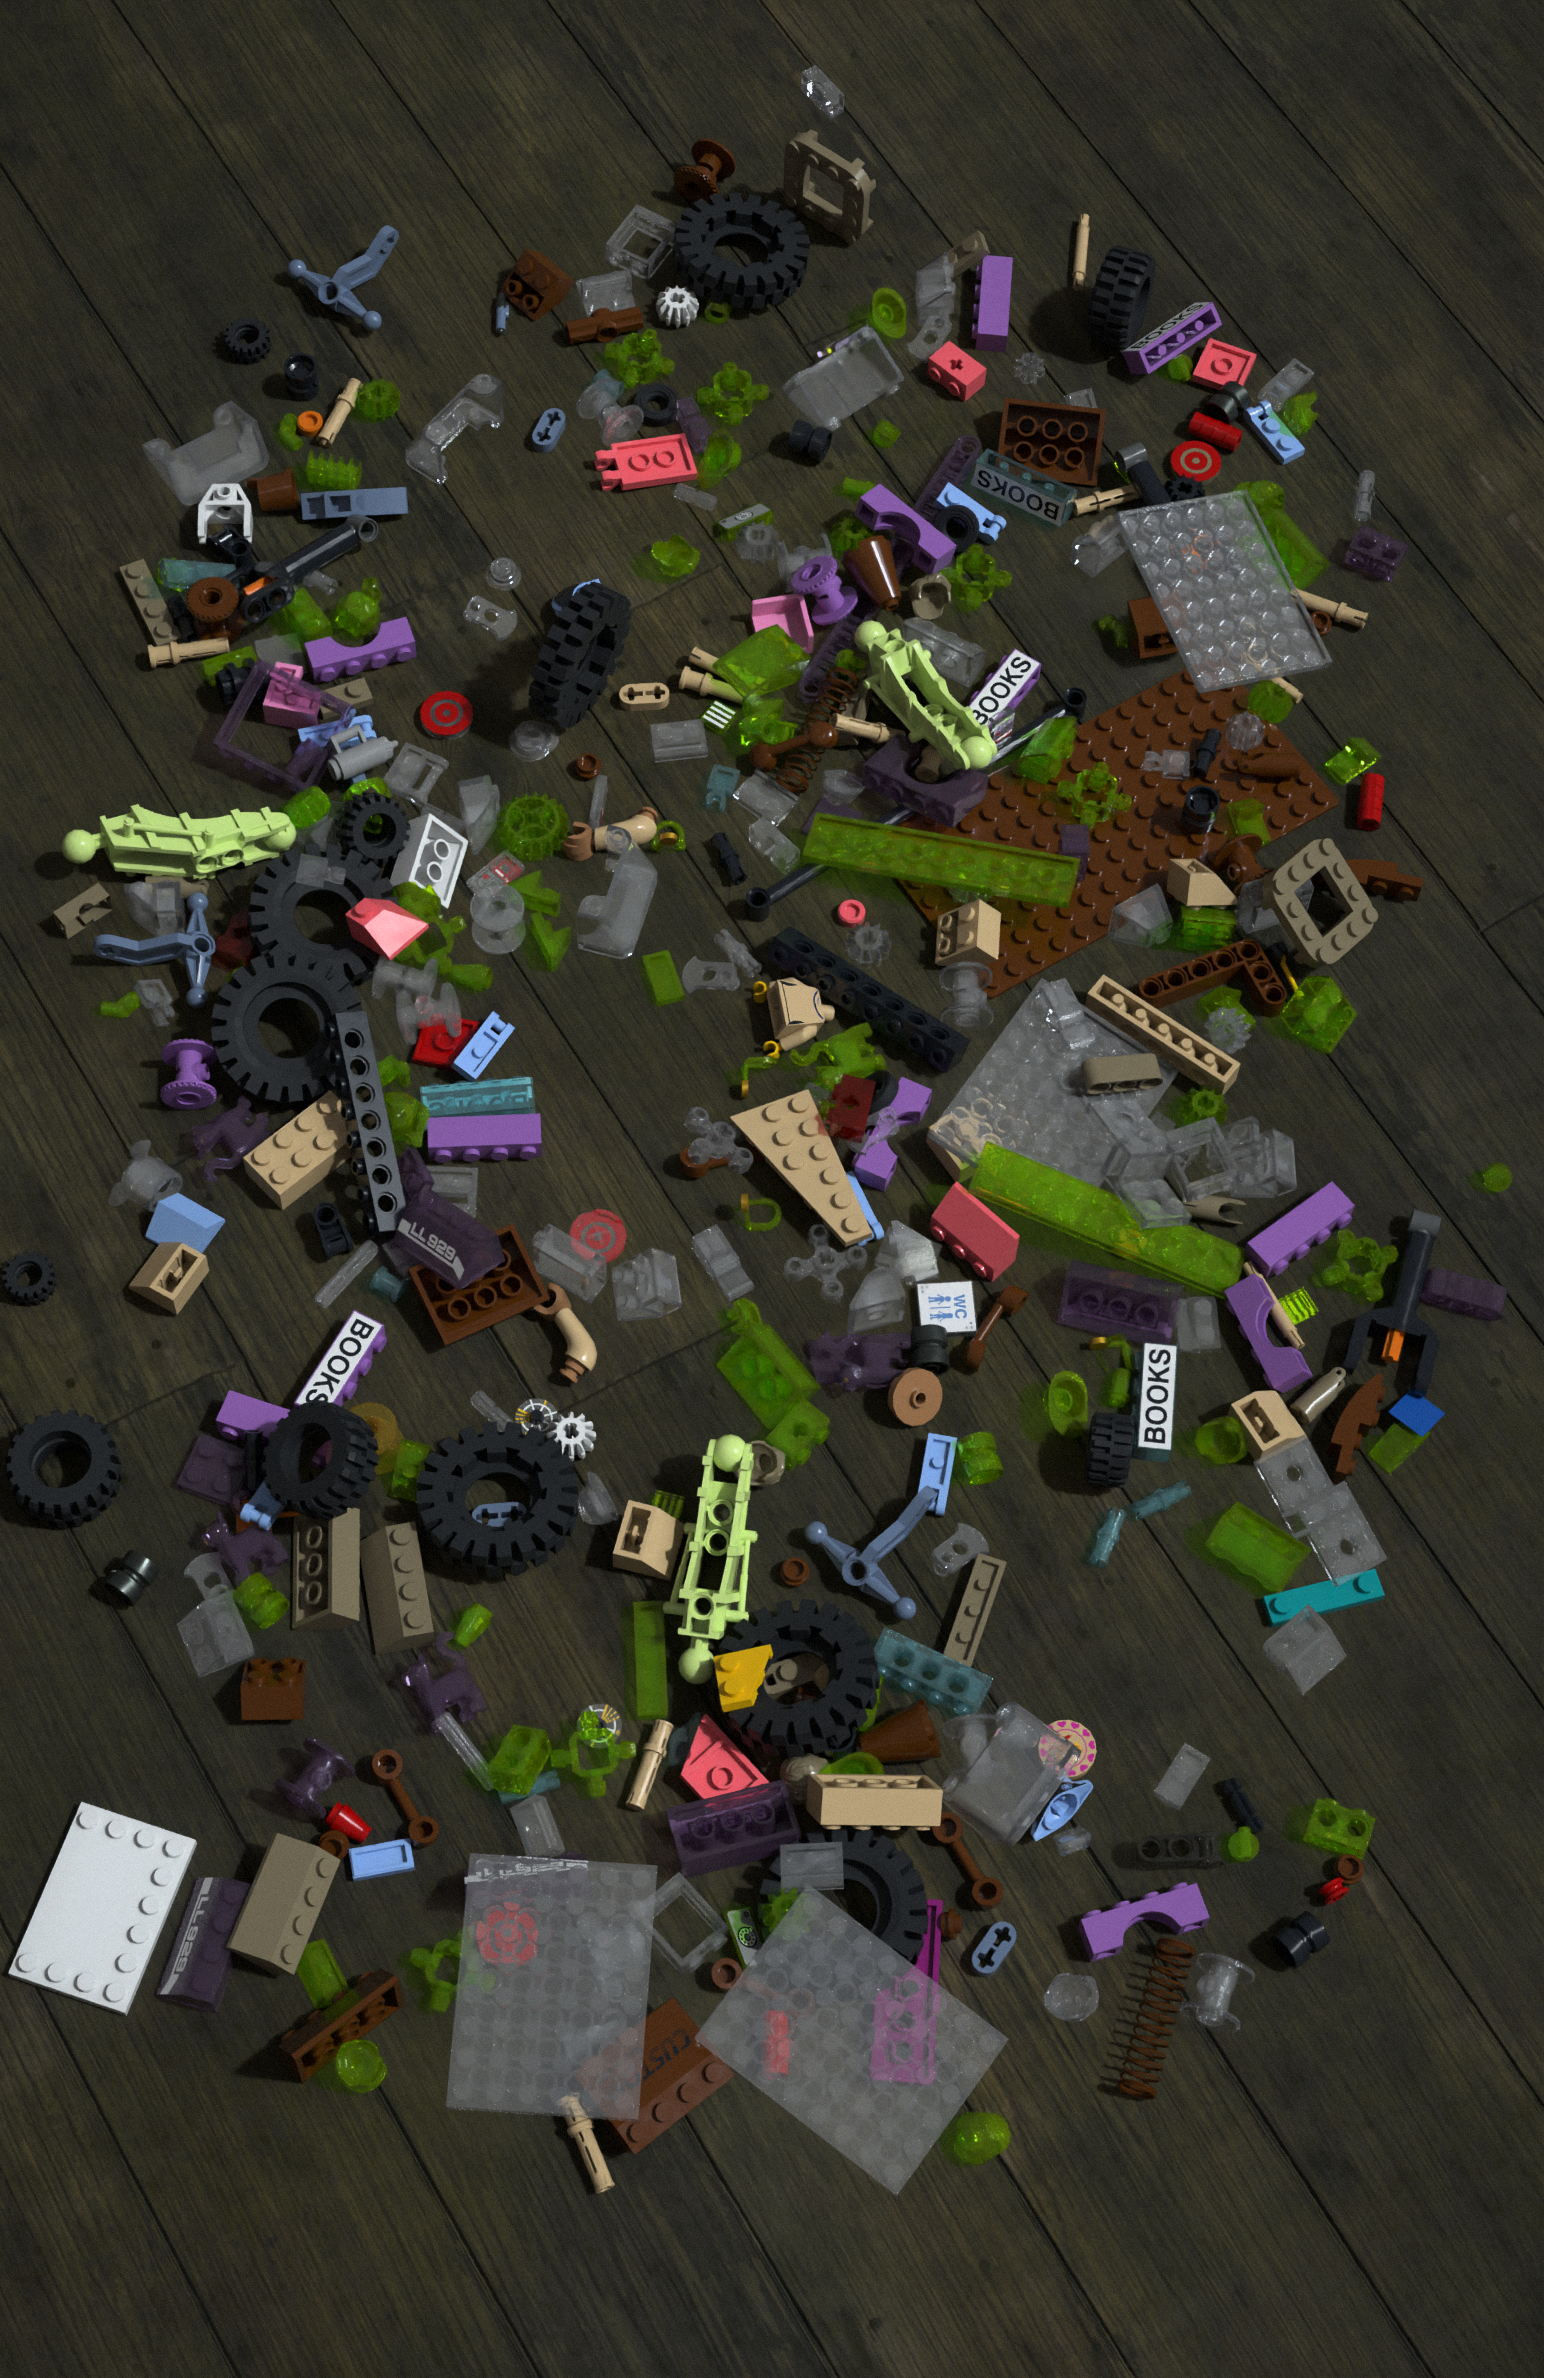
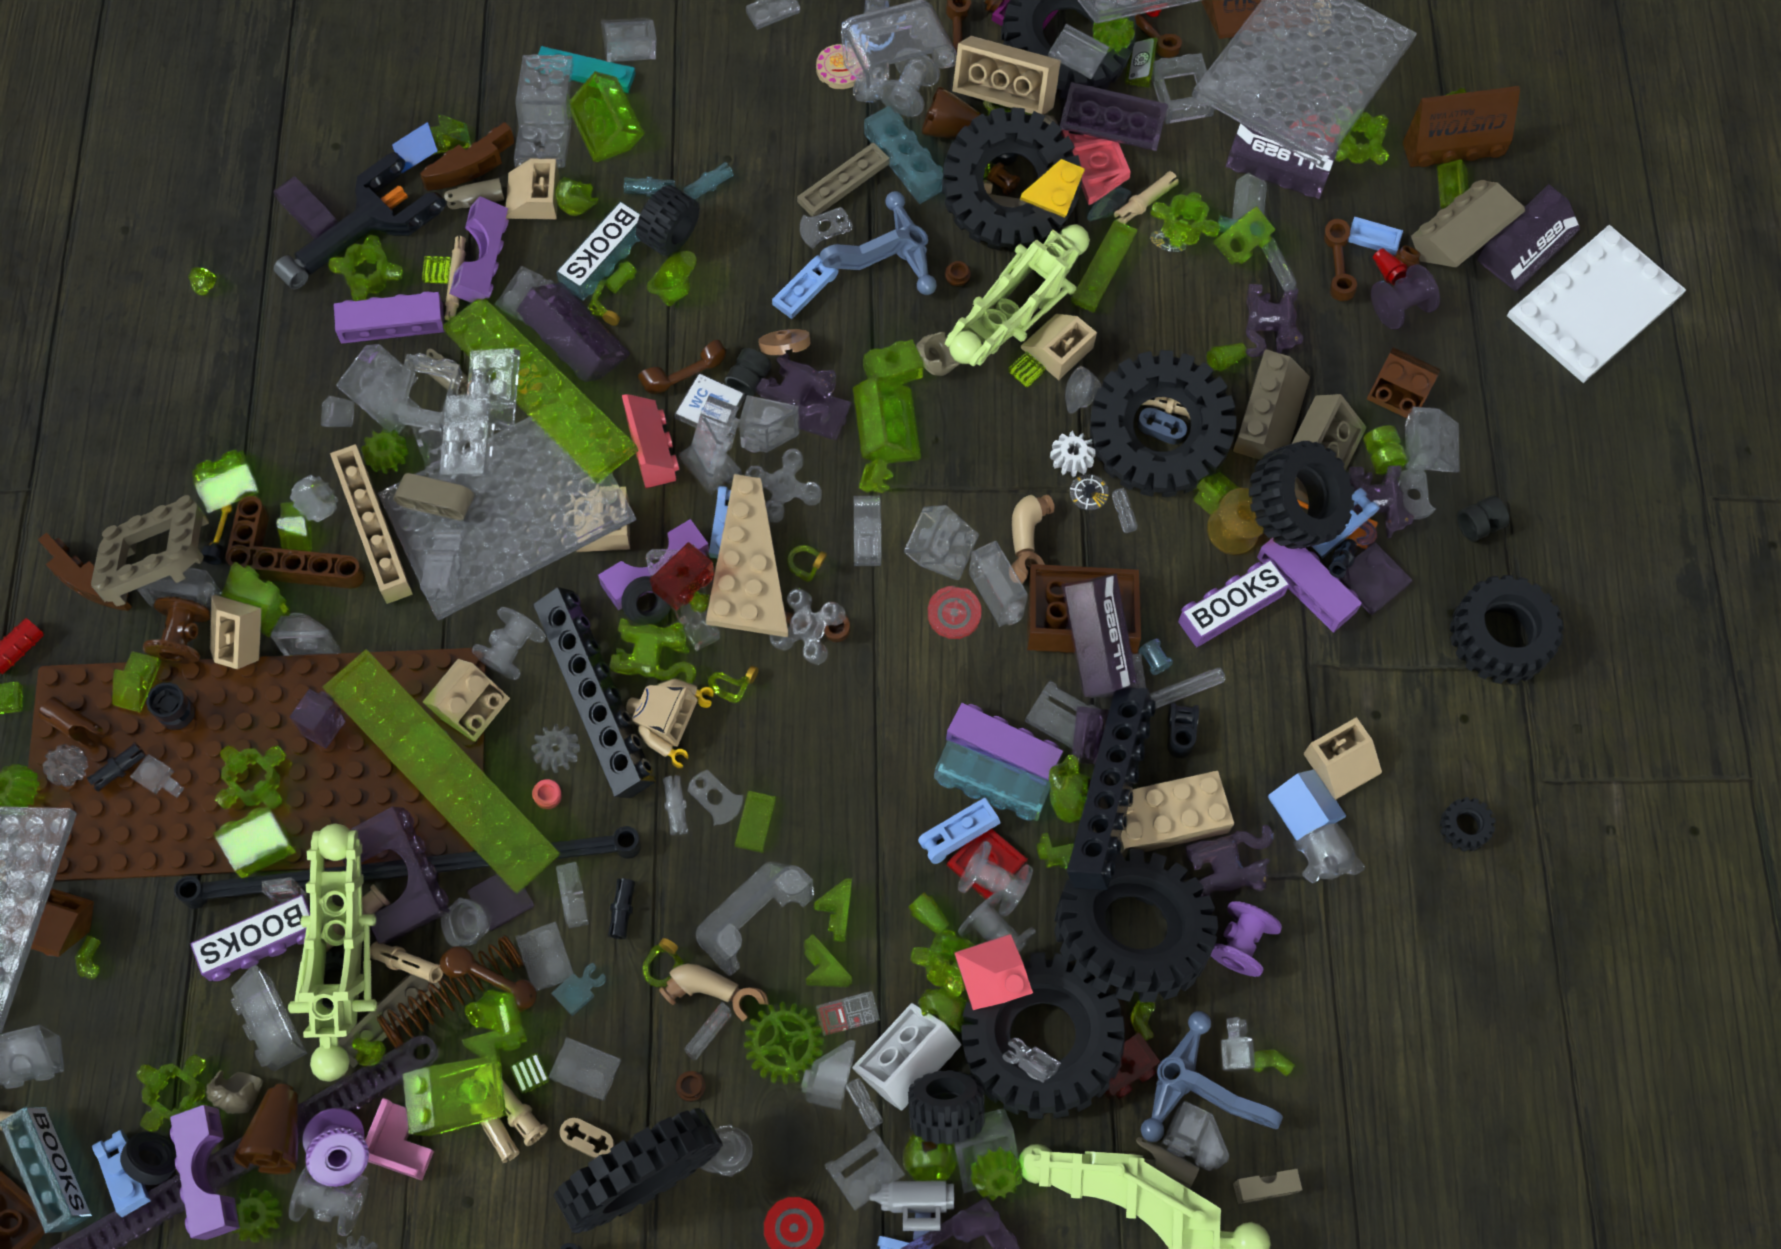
camera: 150 degrees left, 5 degrees up
clear hose [470,883,526,955] -> none
clear neon green wheel [957,1432,1004,1485] -> none
none -> clear slope [321,396,354,427]

